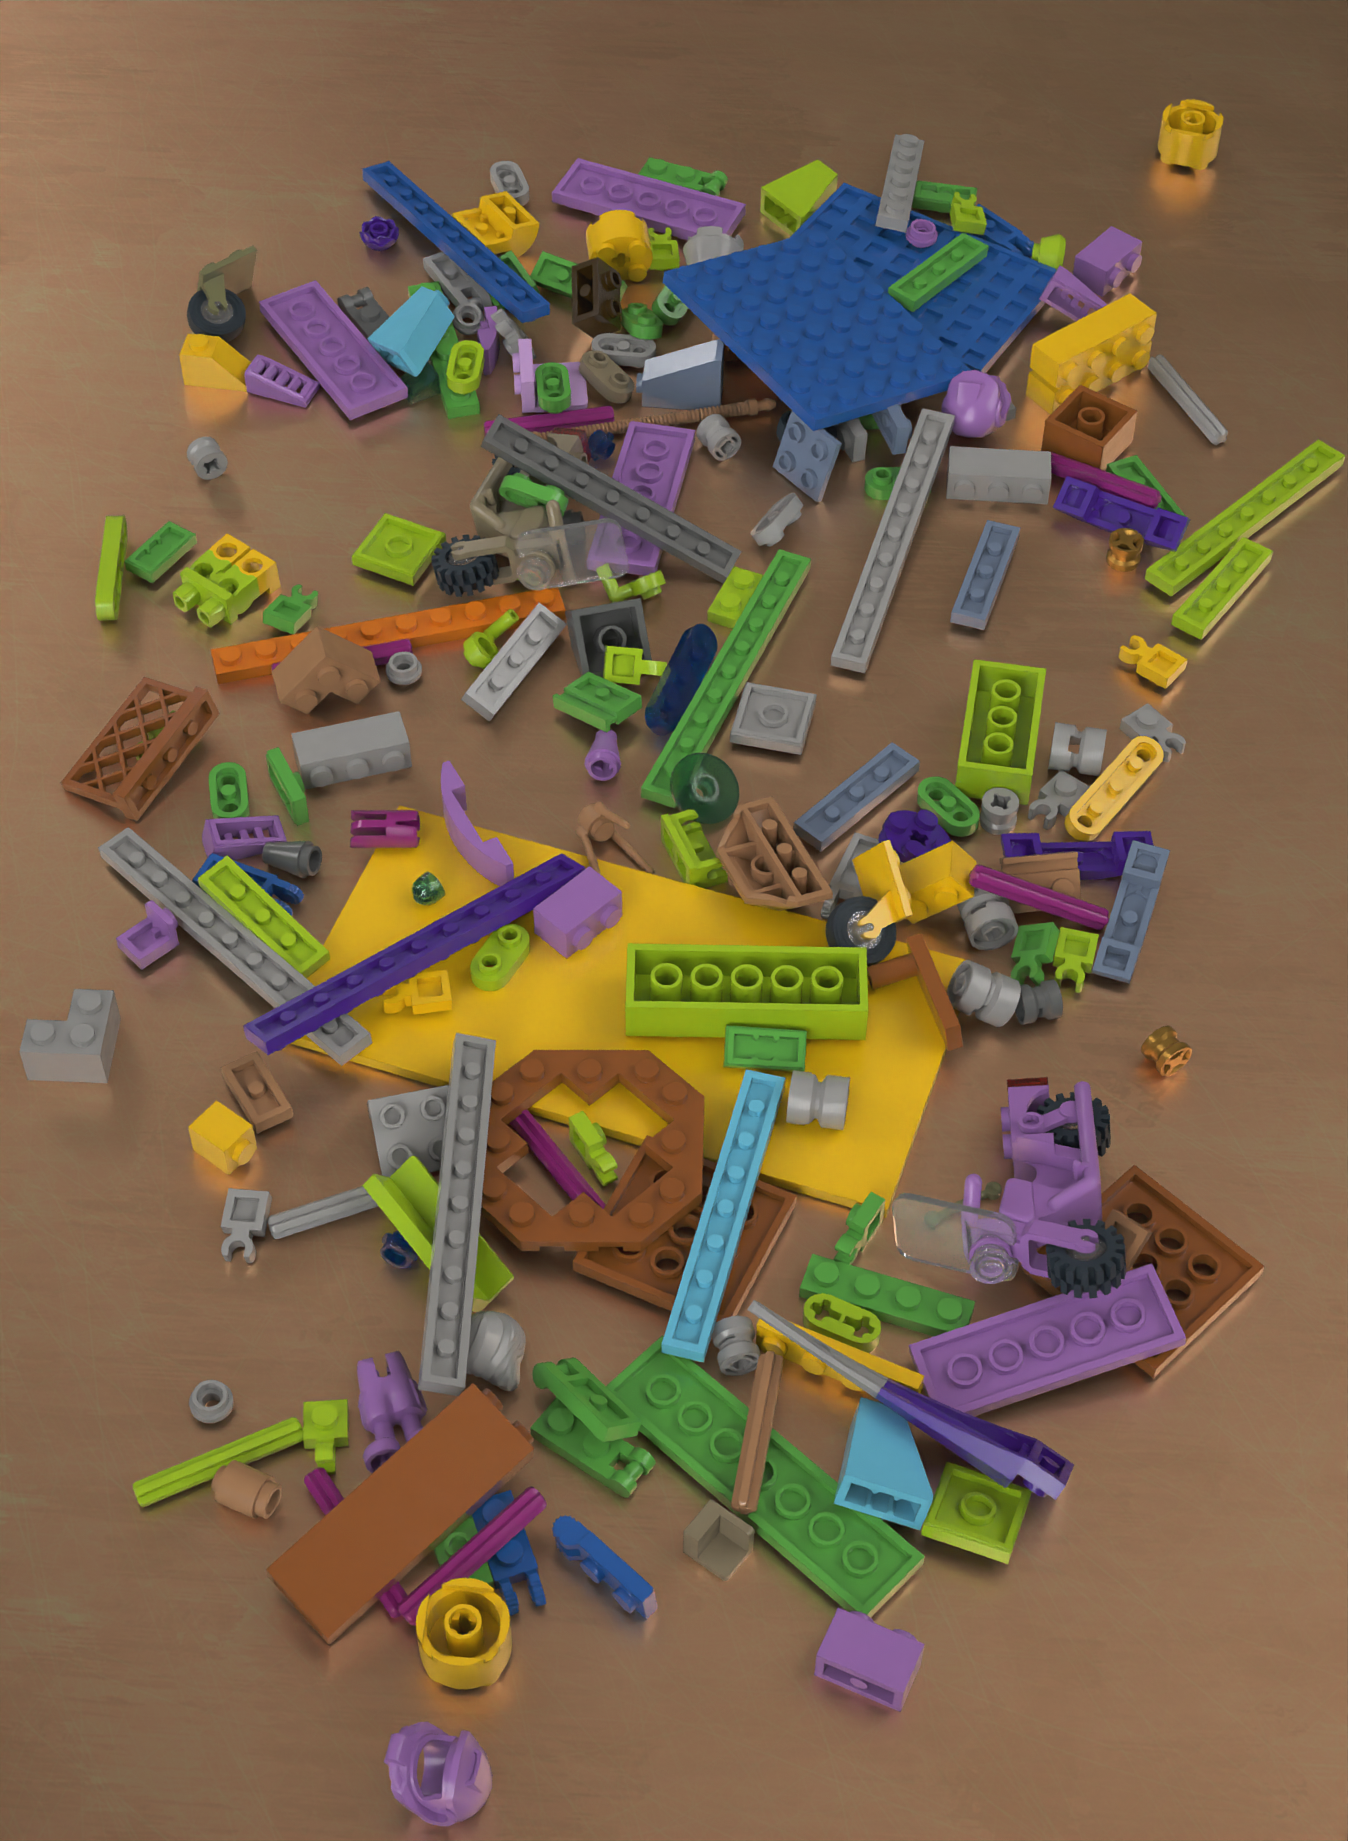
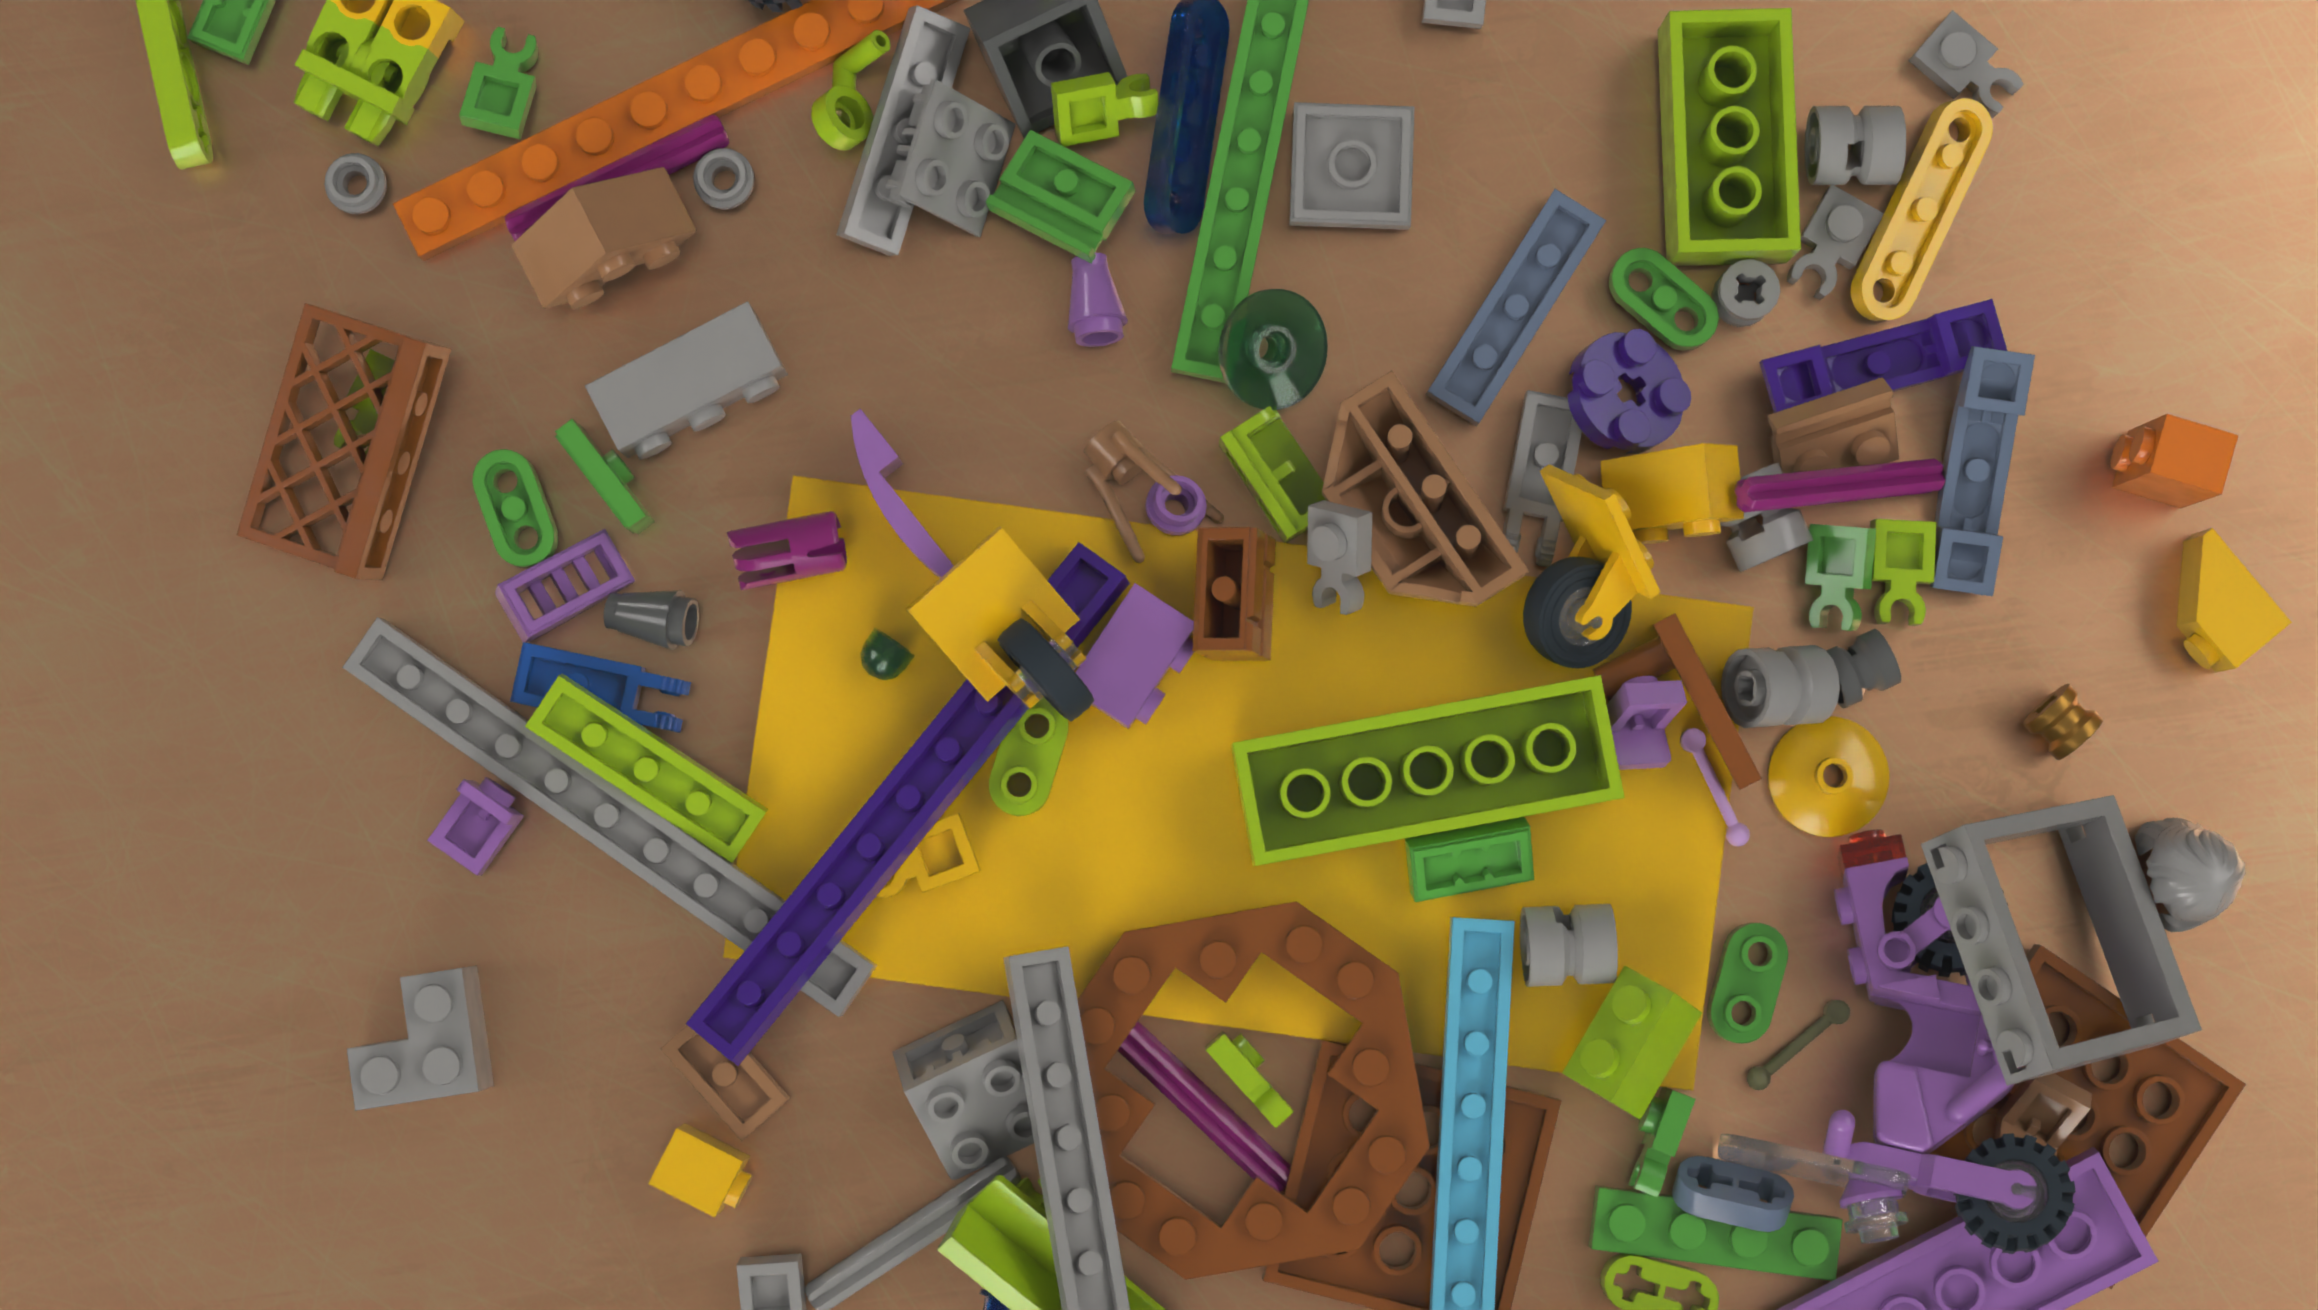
camera: 15 degrees left, 35 degrees up
none -> light grey plate [324,153,387,214]
none -> light grey hinge [885,79,1016,237]
none -> yellow plate [906,526,1094,721]
none -> medium lavender plate [1145,475,1207,535]
none -> dark orange brick [1192,527,1276,661]
none -> light grey plate [1307,500,1372,615]
none -> lime brick [1562,966,1702,1120]
none -> medium lavender bracket [1607,676,1687,770]
none -> sand blue beam [1672,1156,1794,1232]
none -> lavender hinge [1680,728,1750,847]
none -> bright green plate [1707,923,1788,1044]
none -> yellow dish [1767,716,1889,837]
none -> light grey window [1921,795,2202,1086]
none -> orange brick [2110,414,2239,509]
none -> light grey hair [2135,817,2246,932]
none -> yellow slope [2176,528,2292,672]

